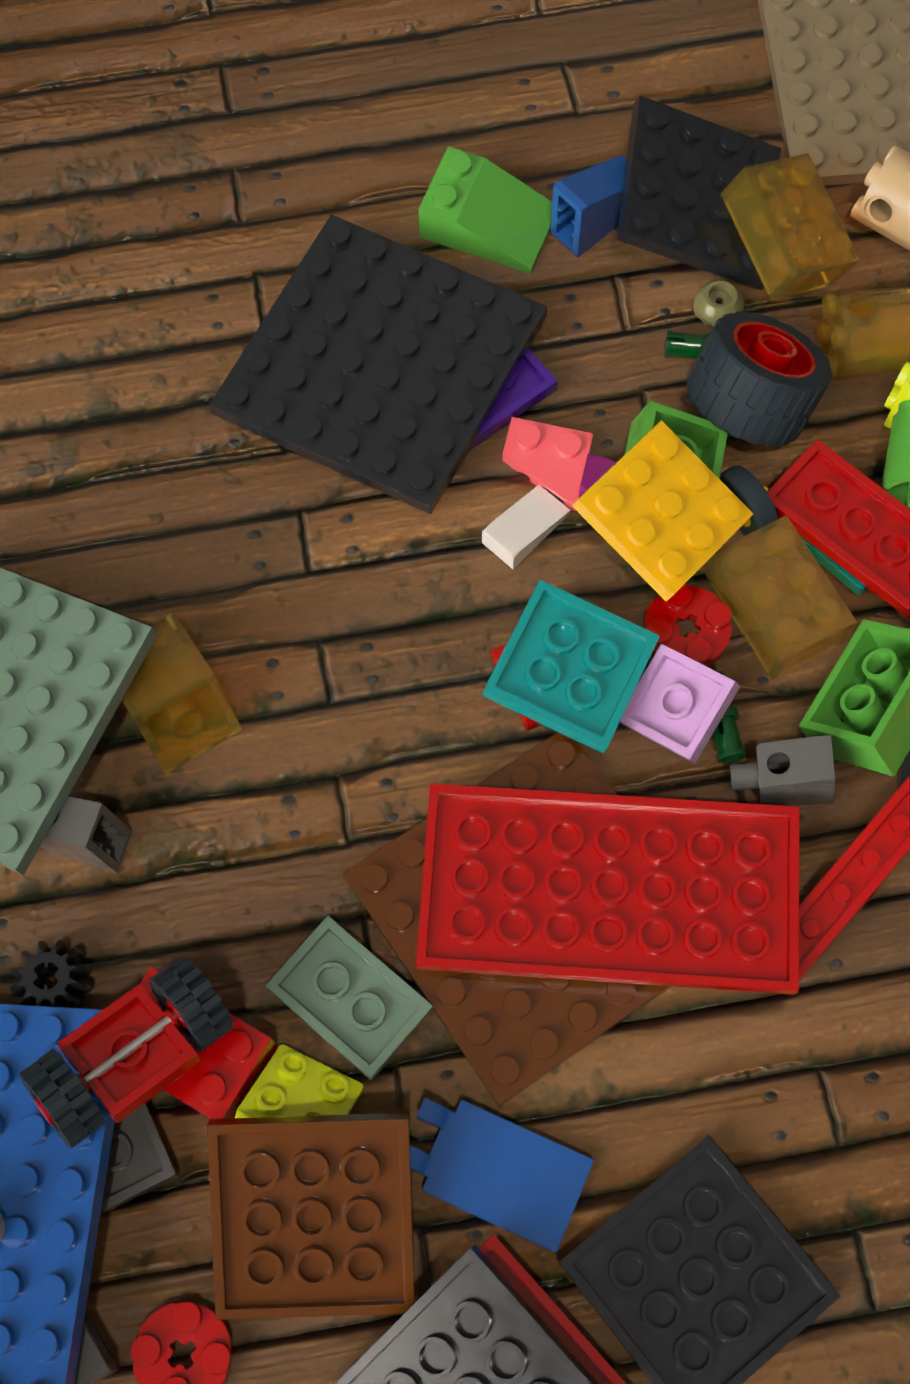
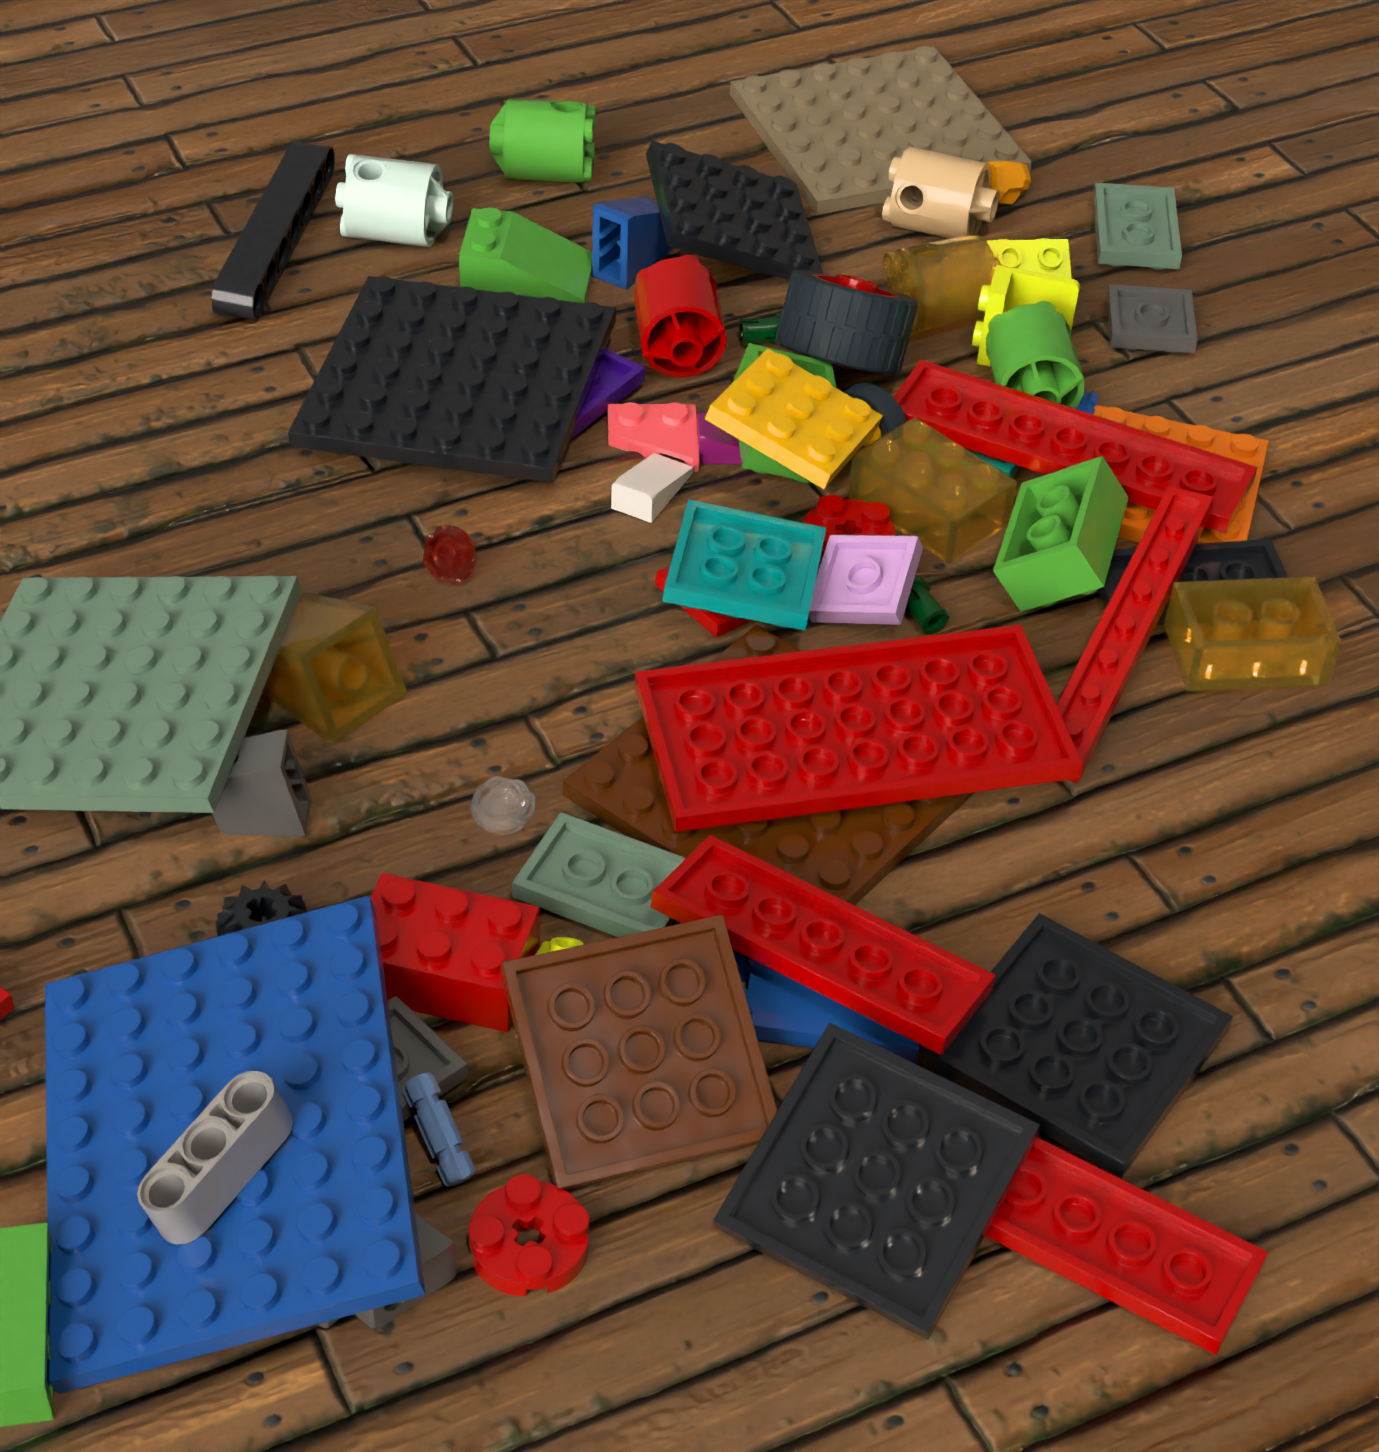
camera: 20 degrees left, 25 degrees down
plate [18,956,234,1149] -> none
olive plate [694,280,744,327] -> none
clear yellow brick [721,153,860,301] -> none
dark grey torso [730,735,835,805] -> none
none -> black beam [212,141,335,320]
none -> light aqua cylinder [335,154,453,247]
none -> medium blue axle [403,1072,475,1187]
none -> clear red plate [423,525,478,585]
none -> clear plate [470,776,535,835]
none -> bright green cylinder [489,98,596,183]
none -> red cylinder [633,254,727,378]
none -> red plate [651,835,996,1055]

